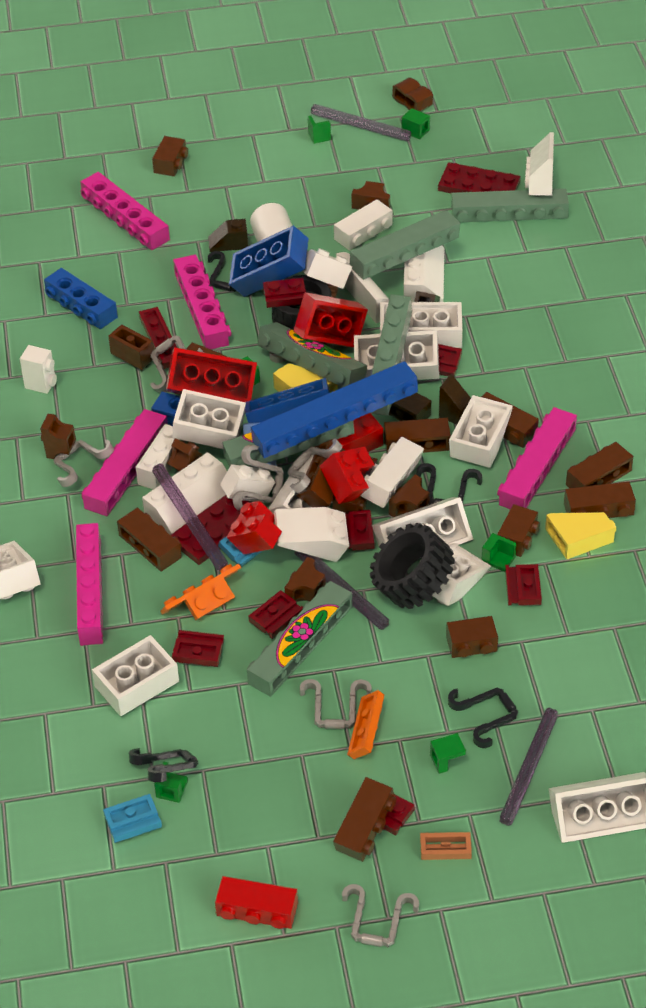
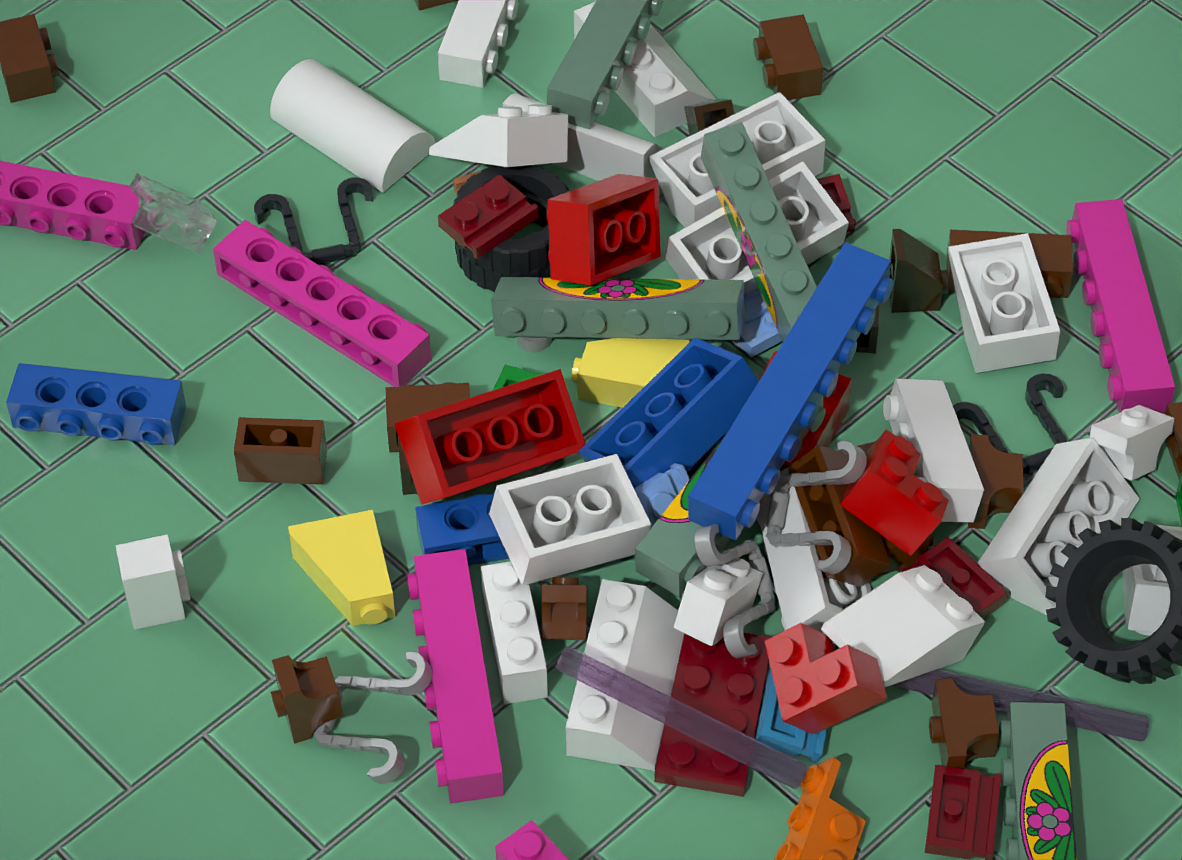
camera: 35 degrees left, 5 degrees up
reddish brown brick [117,507,182,572] -> none
dark red plate [139,306,177,369] -> none
light grey piece [150,336,204,393] -> none
dark brown slope [208,219,248,252] -> none
blue brick [229,225,309,297] -> none
reddish brown brick [384,418,451,454] -> none
none -> clear bracket [129,173,218,253]
none -> light yellow slope [288,510,395,626]
none -> reddish brown brick [753,14,823,100]
none -> white brick [1090,405,1174,481]

